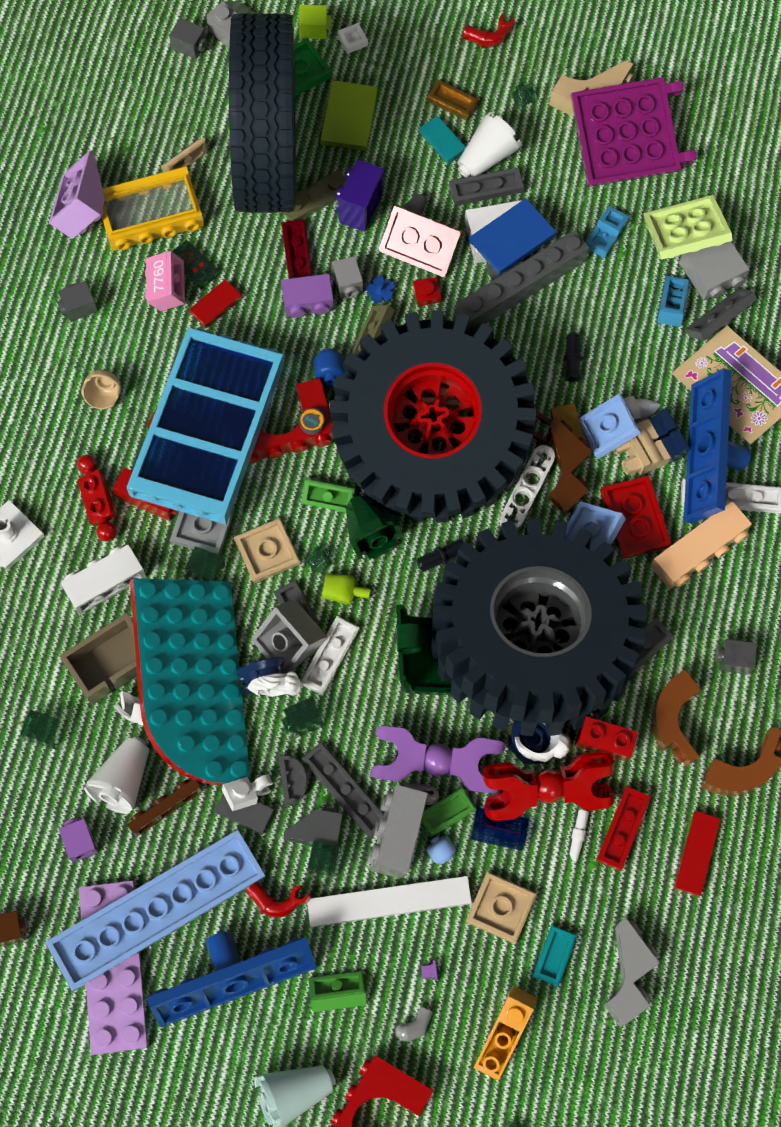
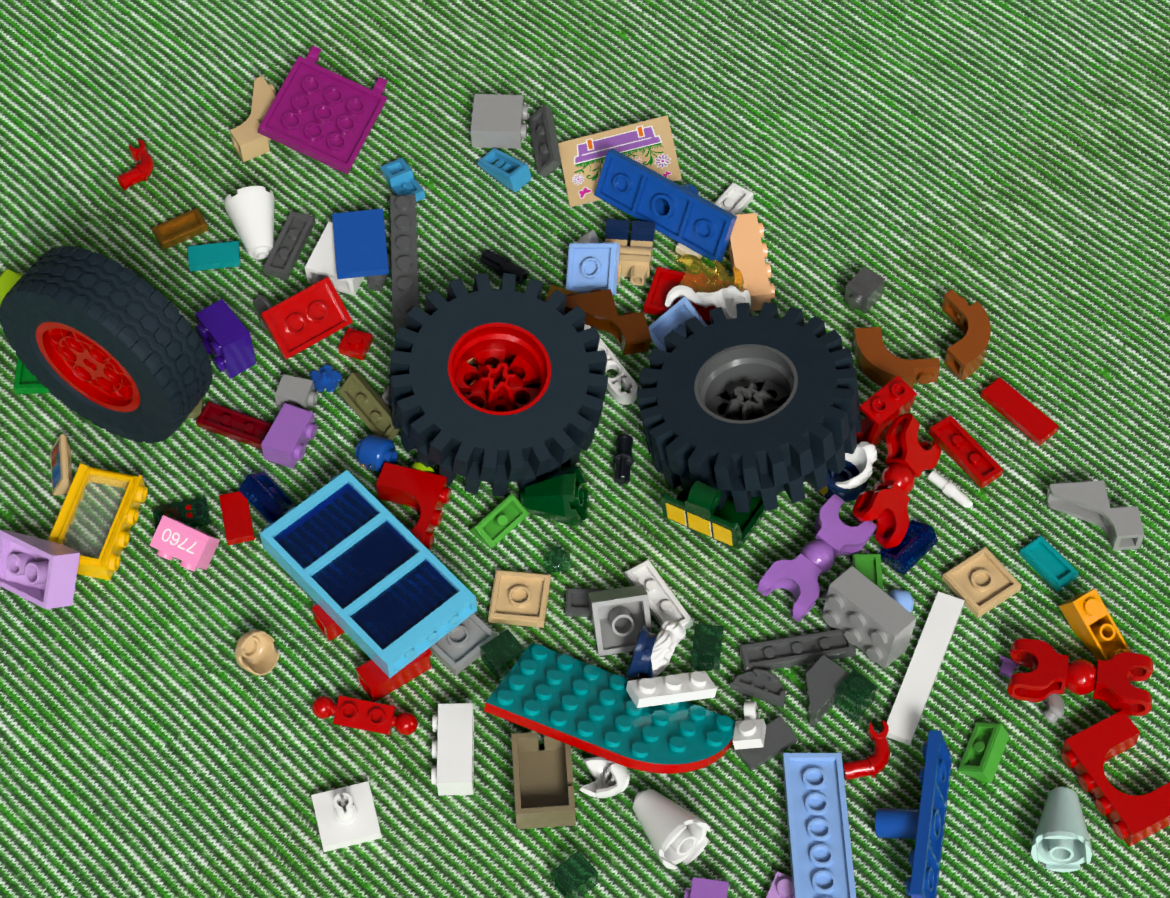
camera: 55 degrees left, 15 degrees down
dark grey brick [57,281,98,322] -> none
reddish brown plate [127,779,203,838] -> none
dark grey tile [299,408,325,435] -> none
lime piece [322,573,370,605] -> none
clear green piece [512,83,537,107] -> none
yellowish green plate [643,195,733,260] -> none
none -> clear blue slope [239,472,298,523]
none -> white plate [626,671,717,708]
none -> piece [665,254,751,319]
none -> red piece [1007,639,1153,716]

